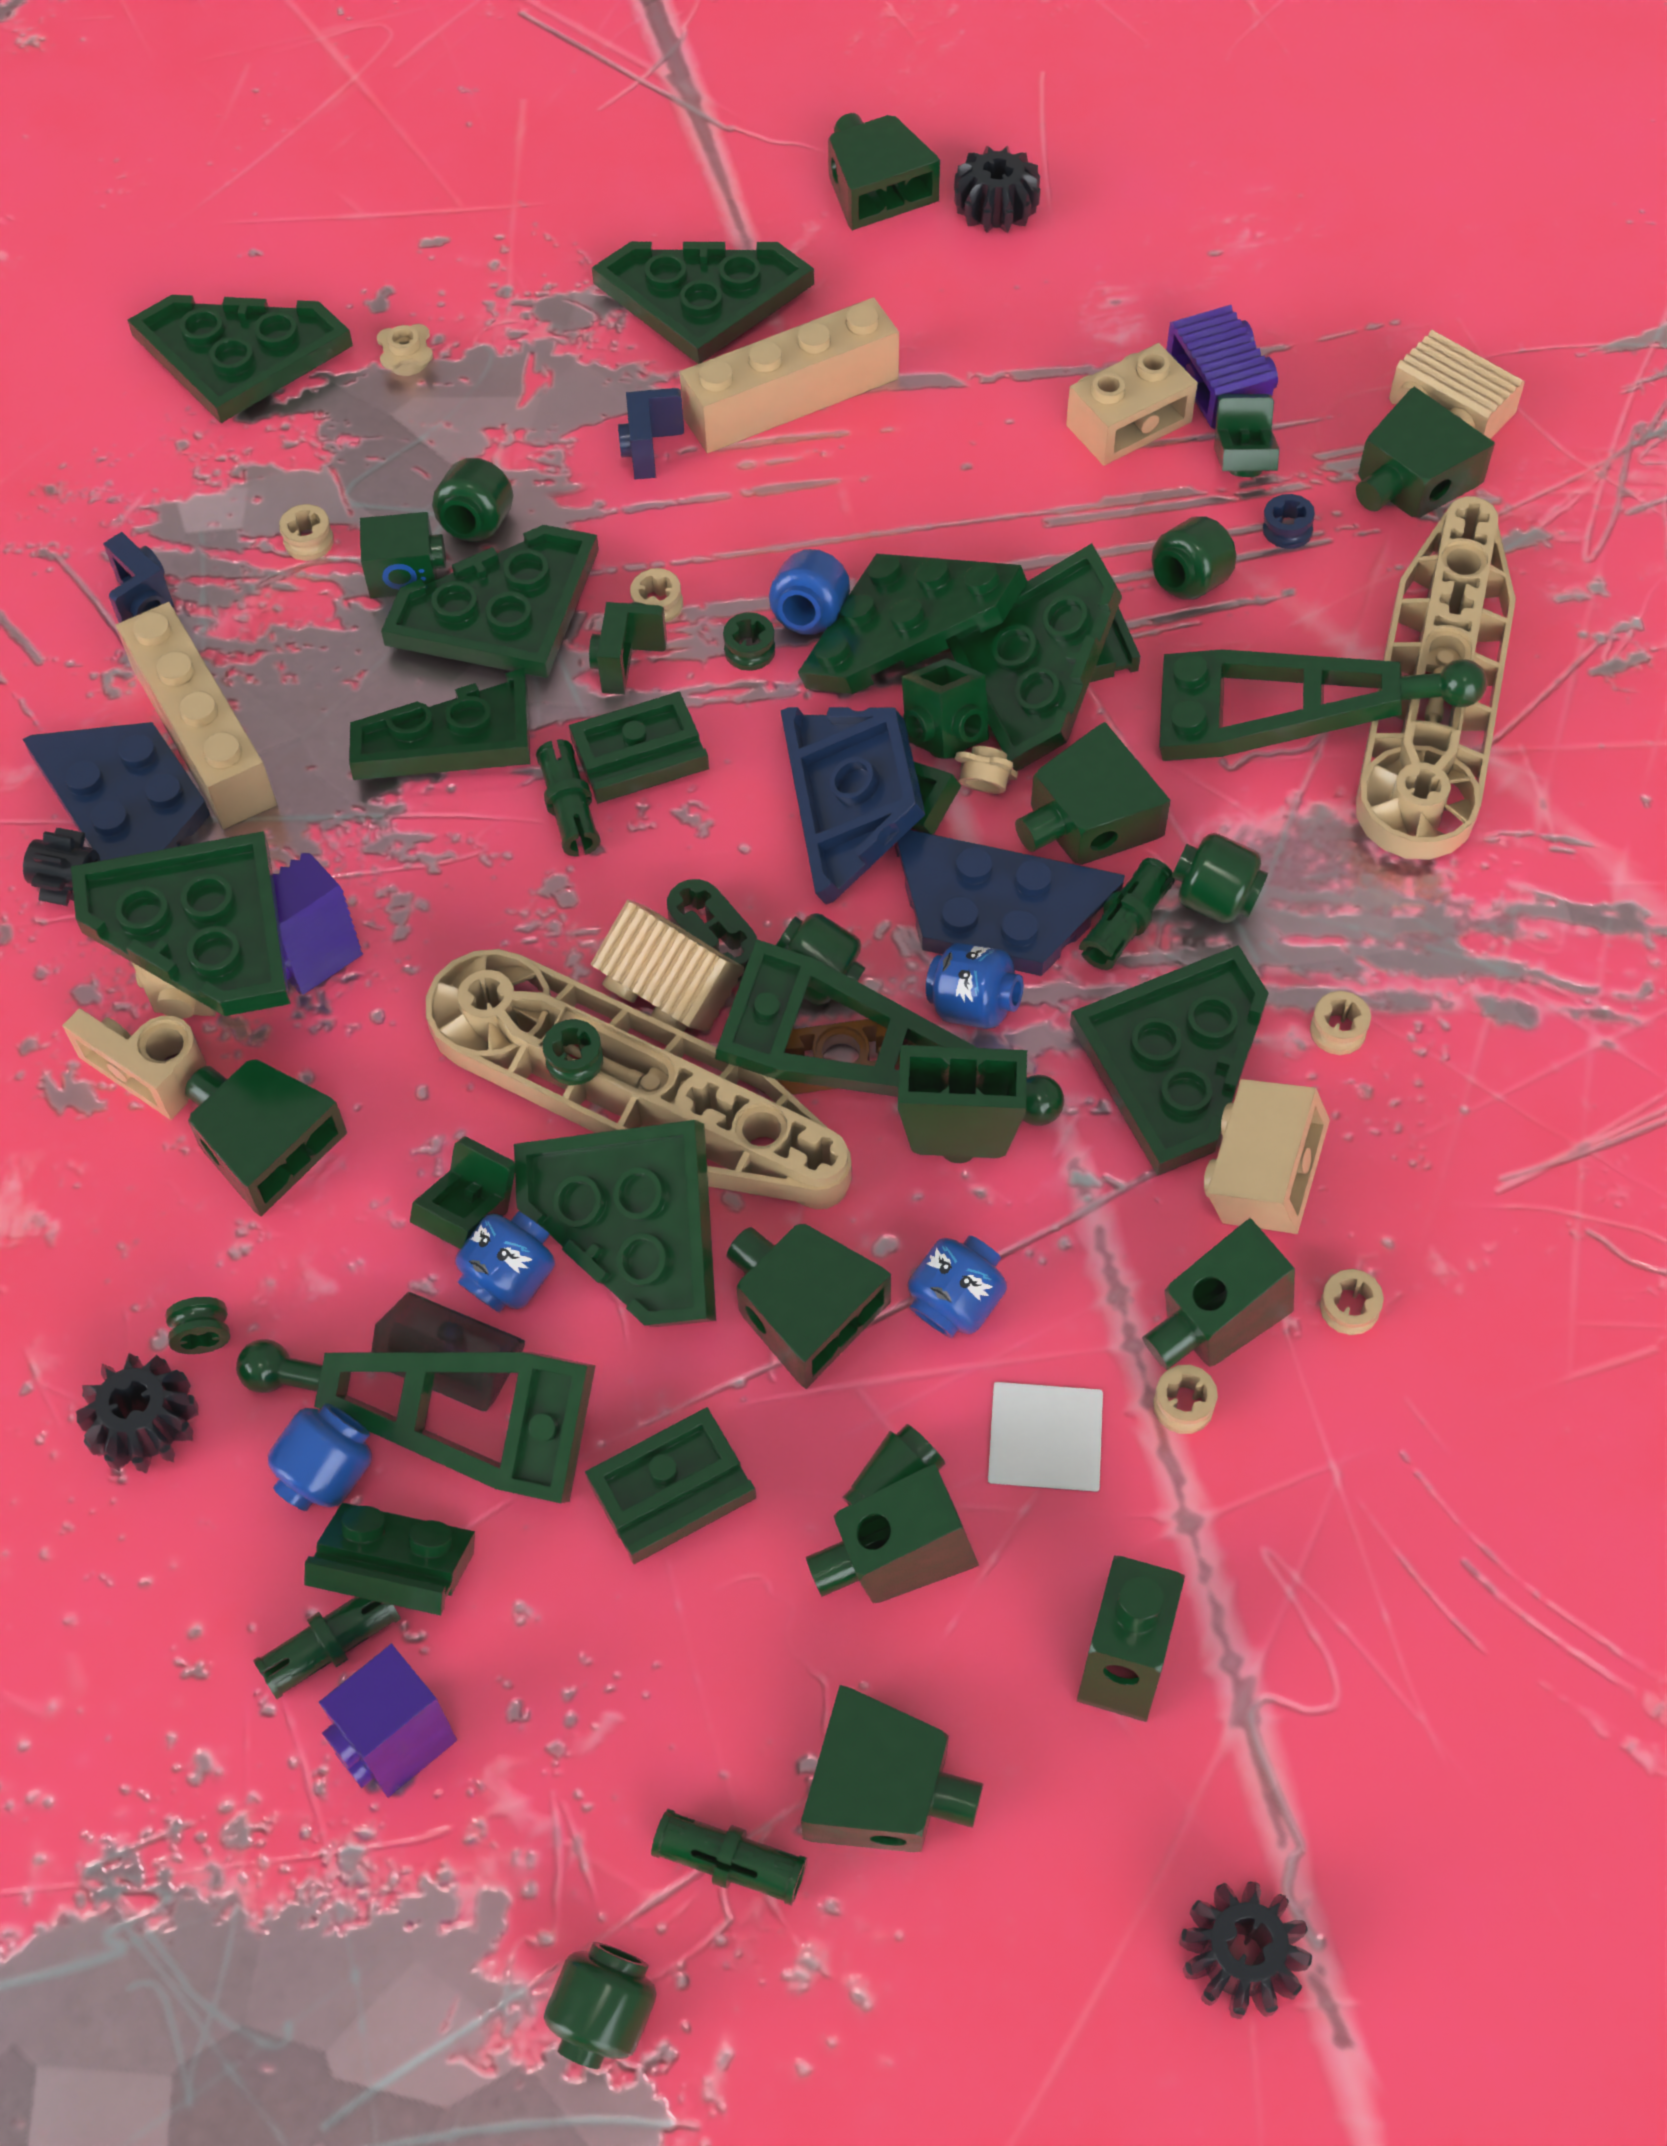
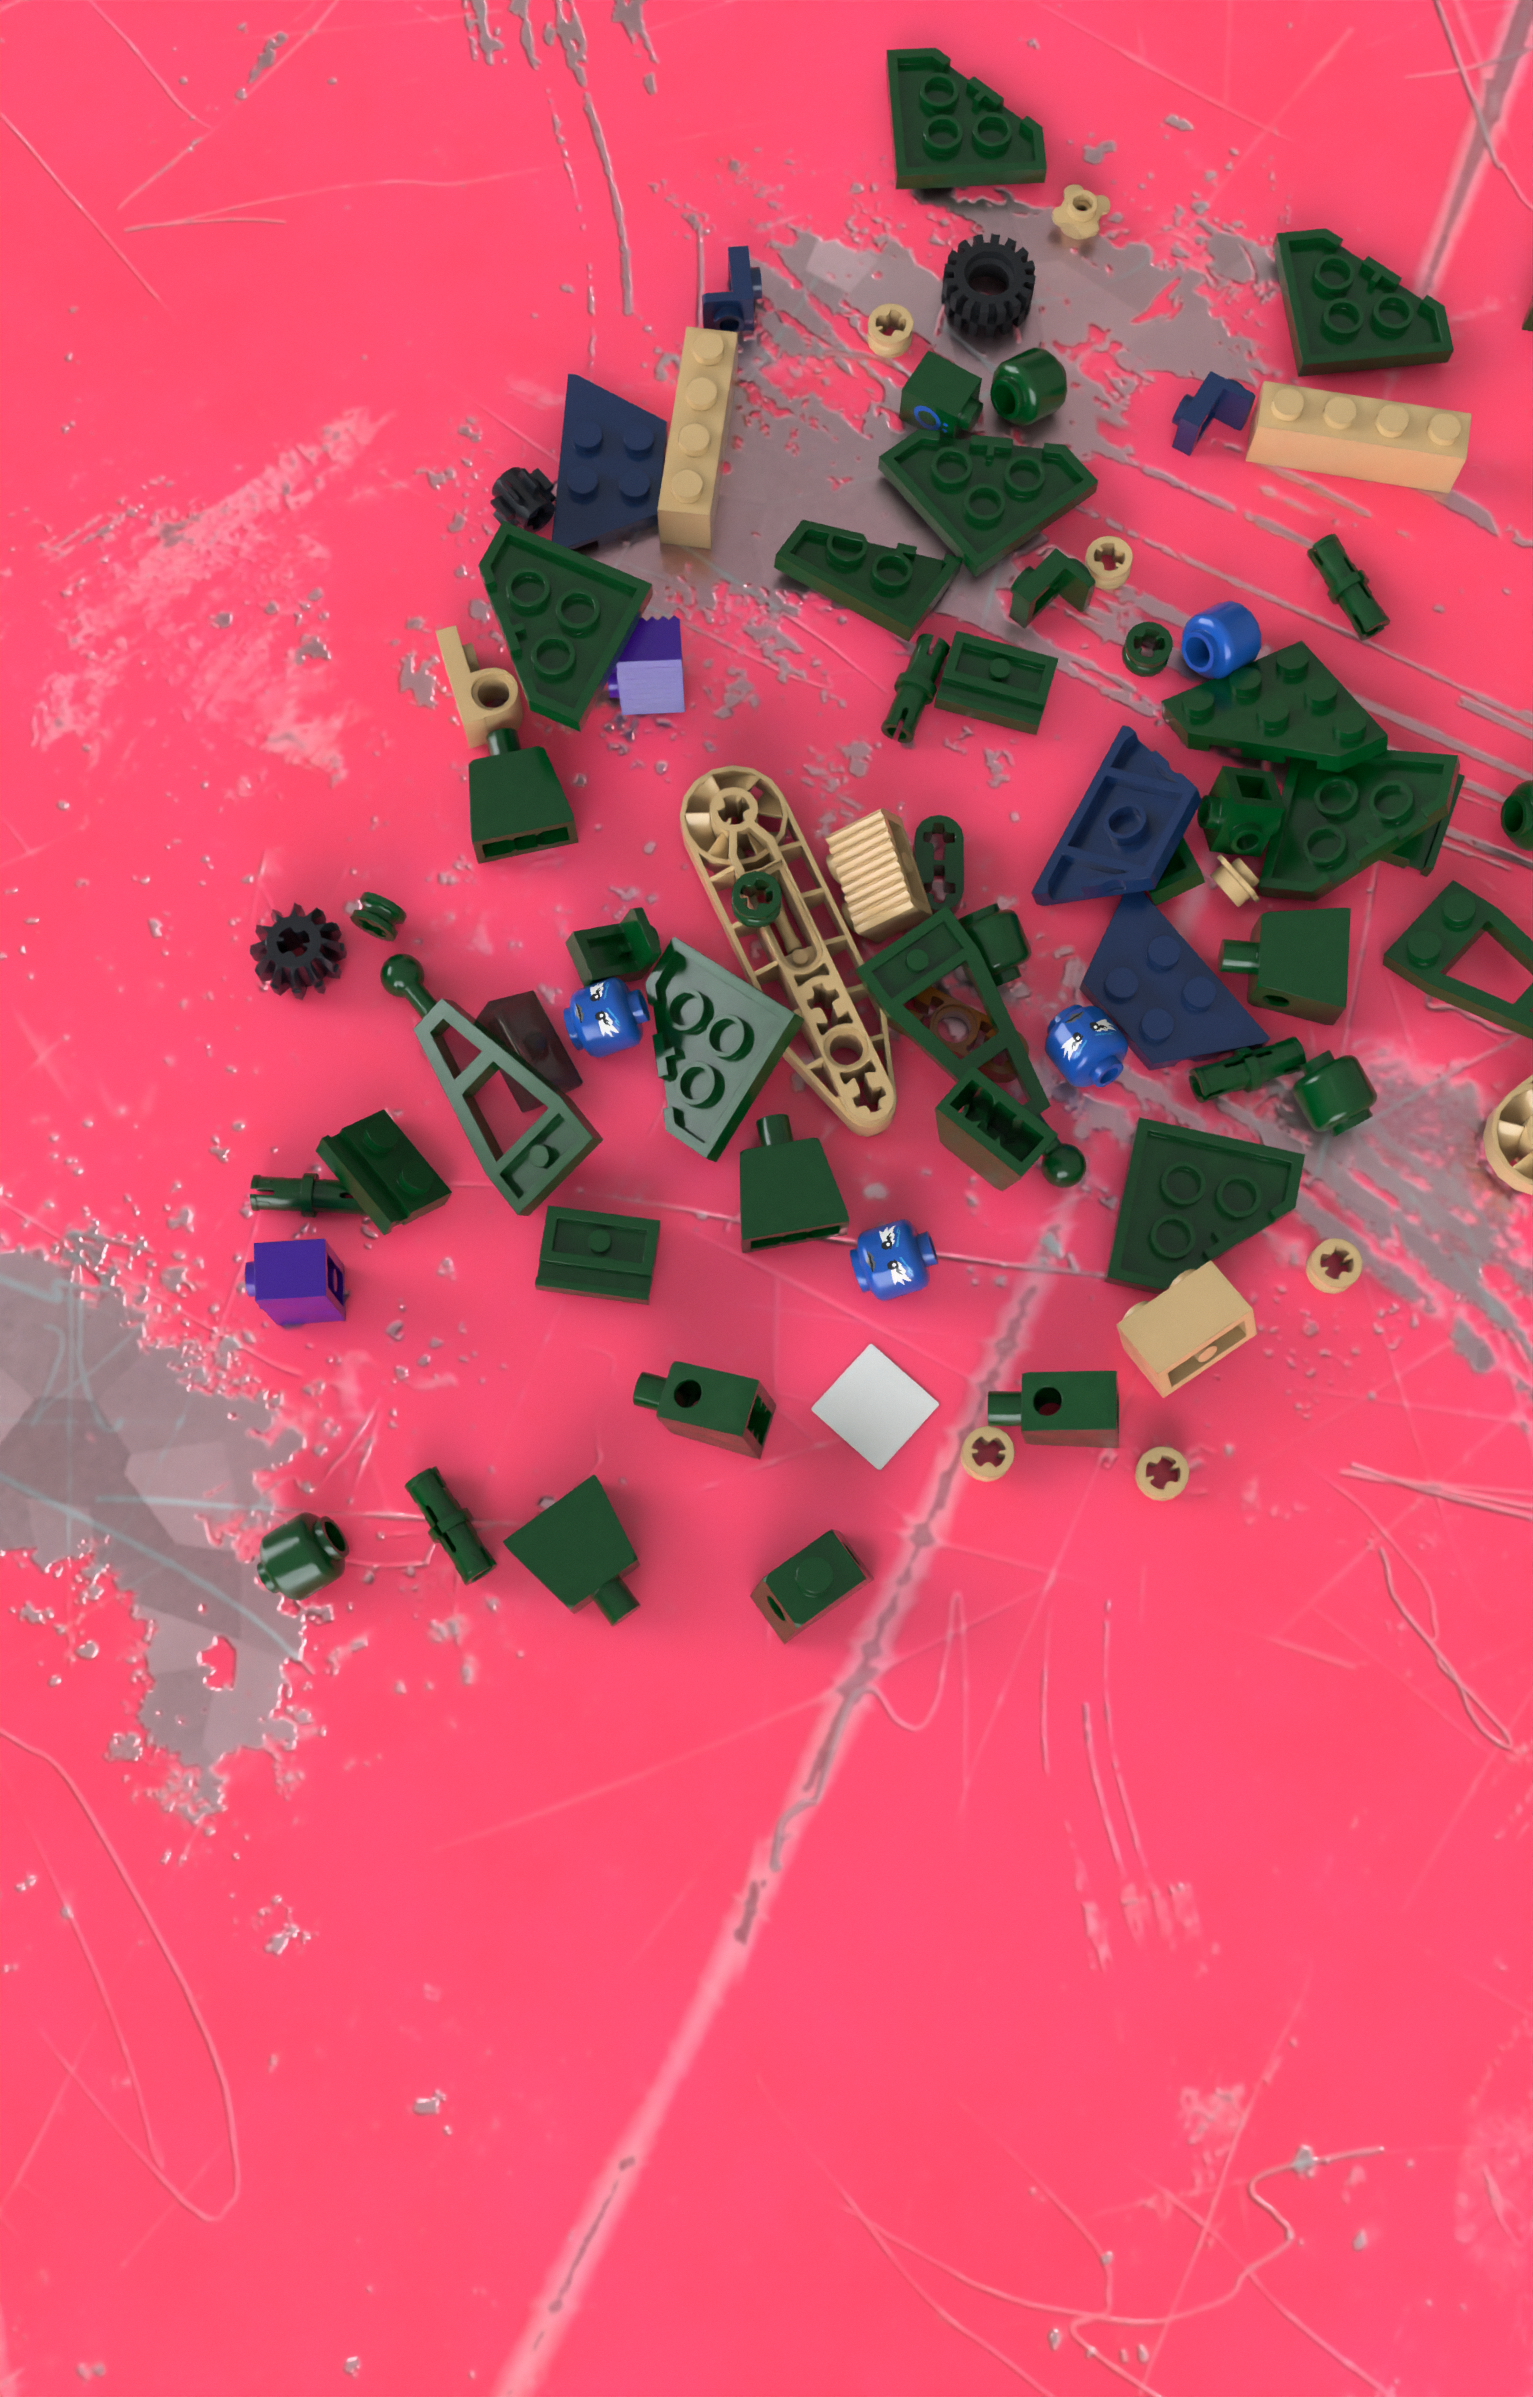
camera: 35 degrees right, 15 degrees up
blue head [267,1403,372,1511] -> none
dark green cone [842,1424,945,1505] -> none
black gear [1179,1881,1312,2019] -> none
none -> black tyre [941,234,1036,338]
none -> dark green pin [1307,534,1390,641]

